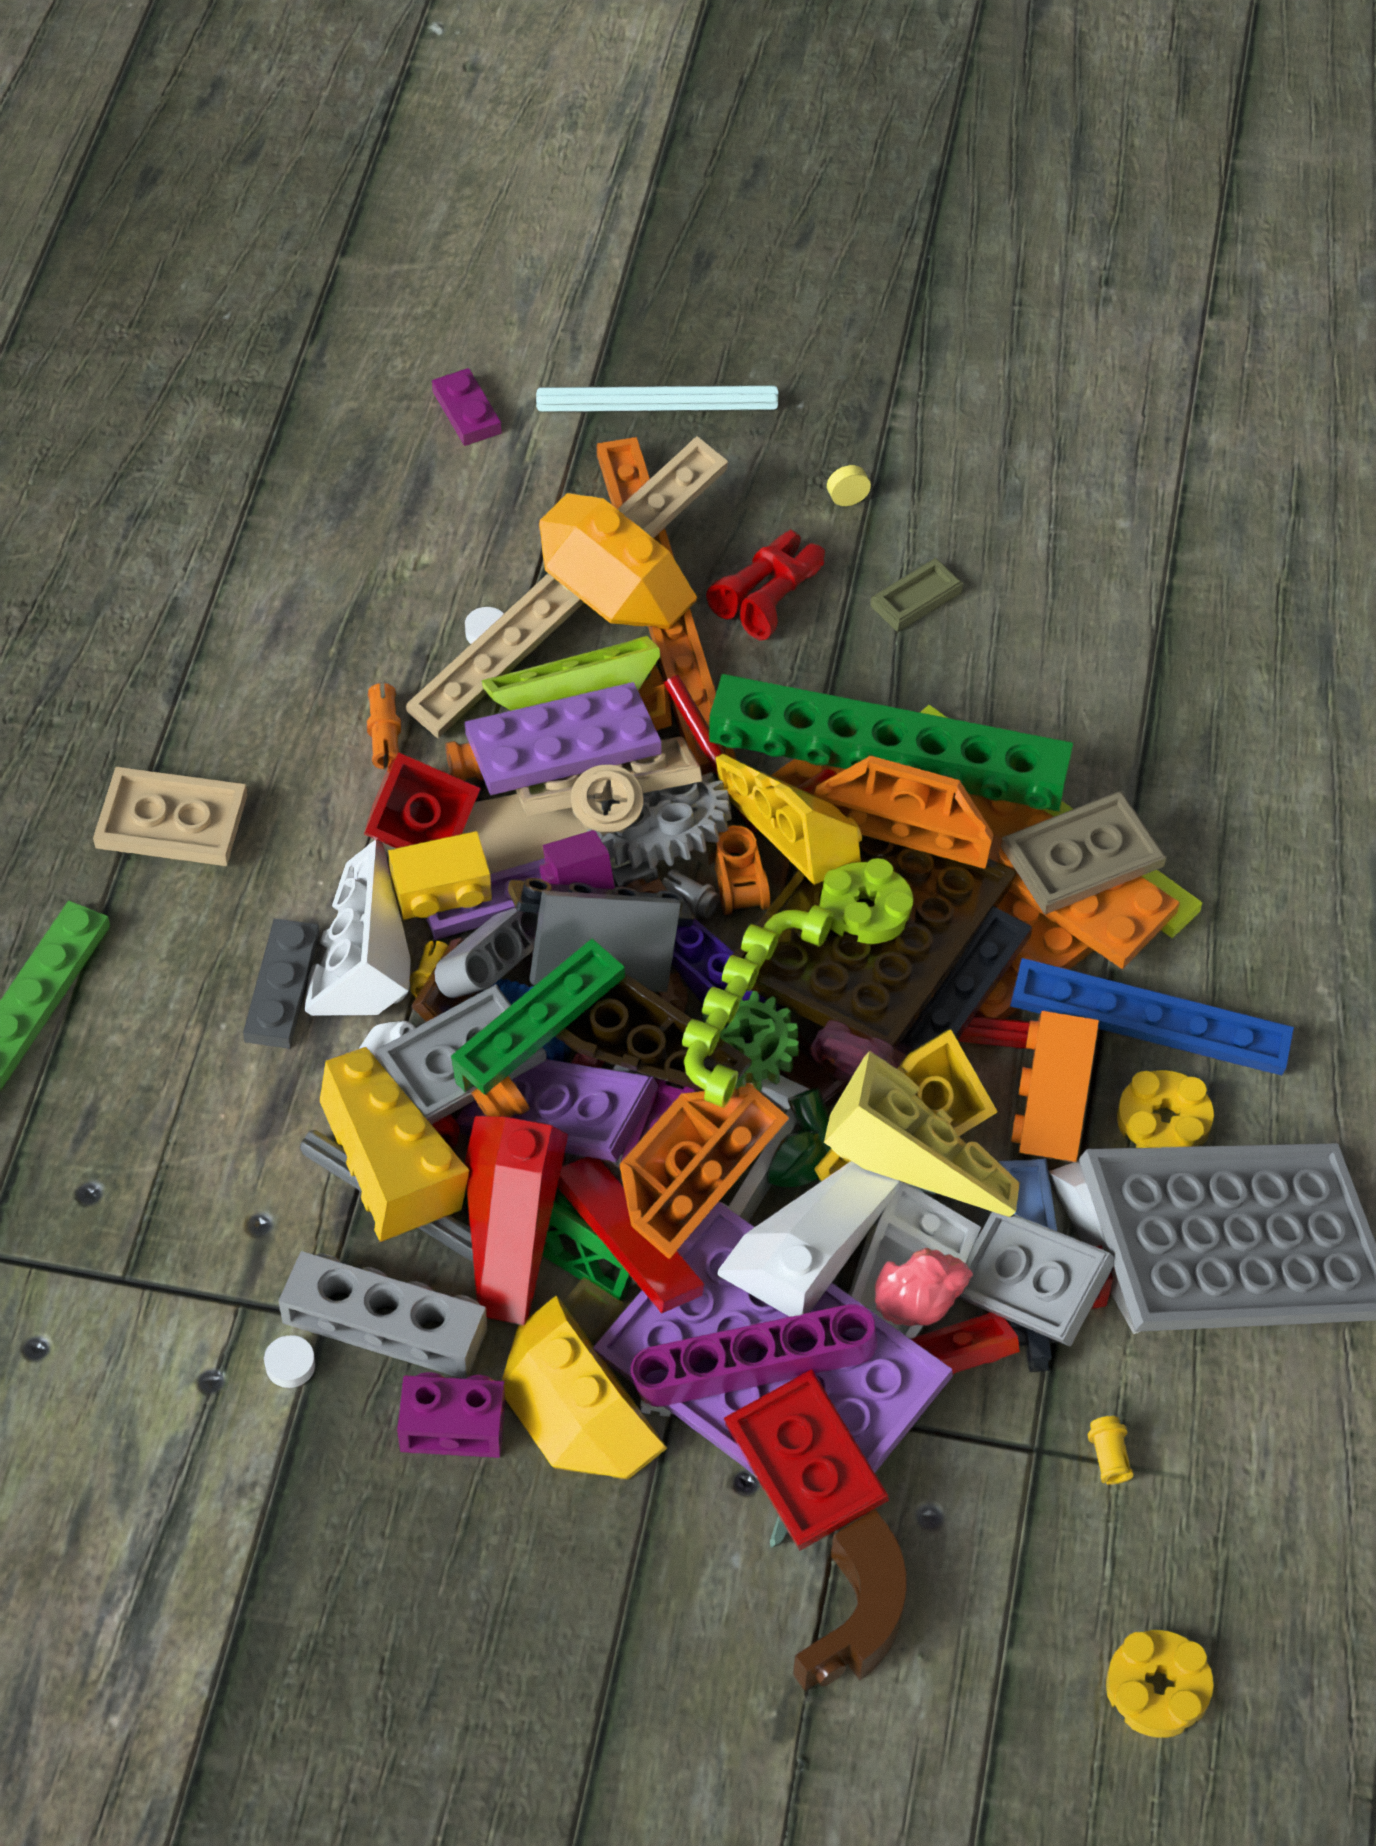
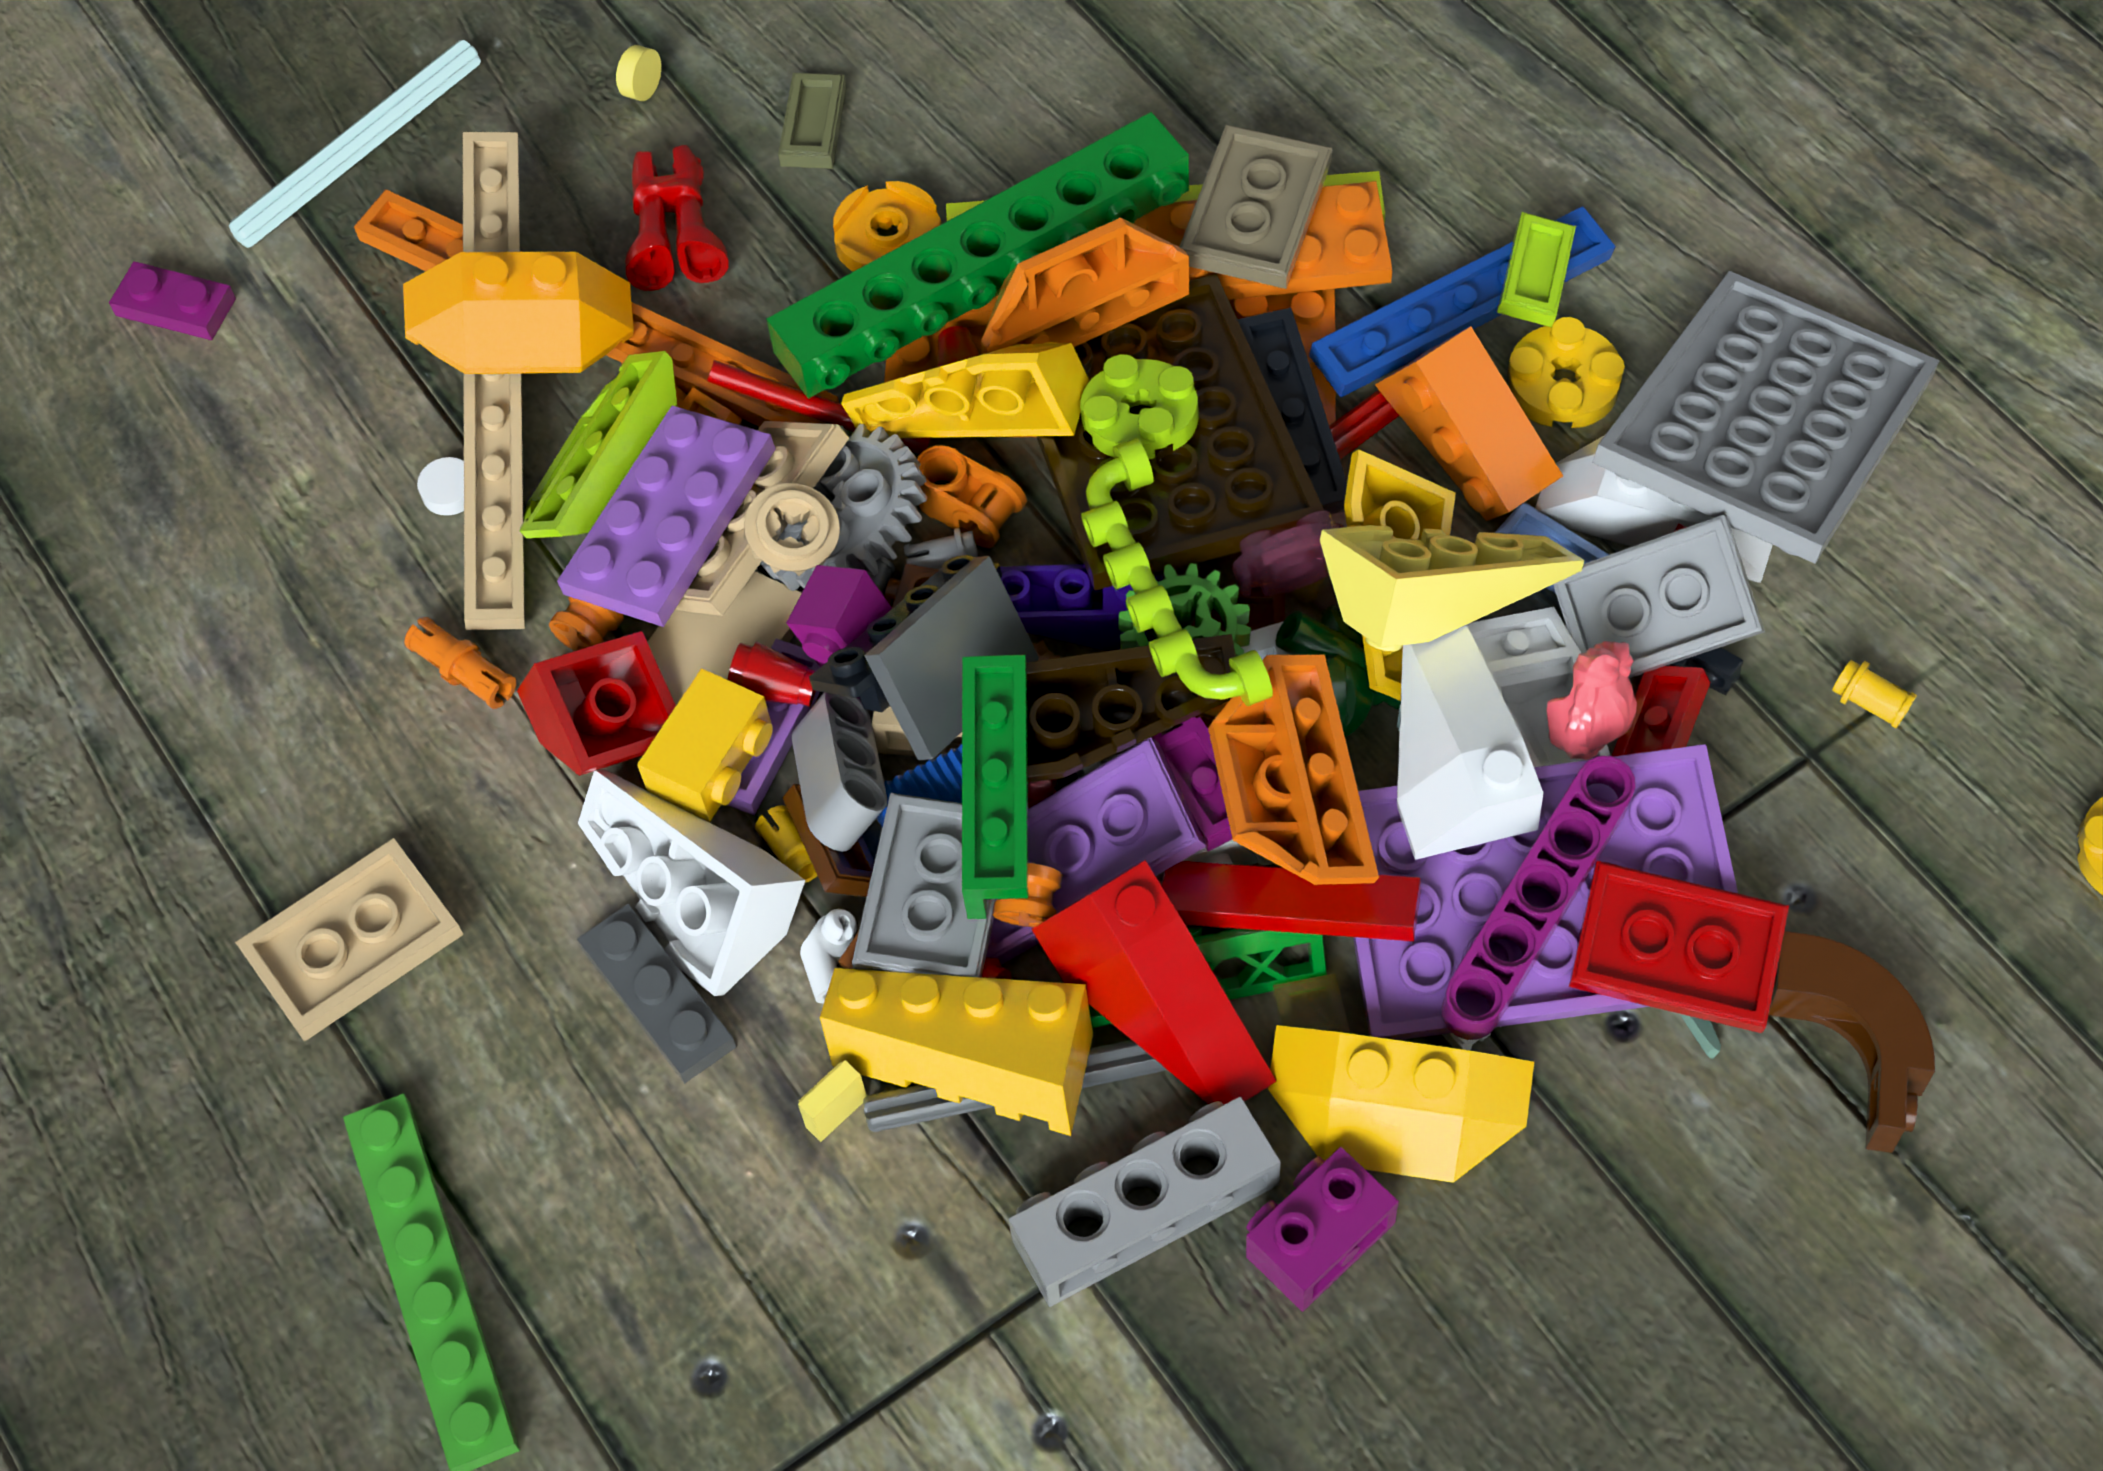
camera: 40 degrees left, 5 degrees up
white tile [264,1335,315,1388] -> none
none -> red cone [727,641,816,707]
none -> light yellow tile [798,1060,867,1142]
none -> light orange plate [833,181,941,272]
none -> lime tile [1497,212,1576,328]

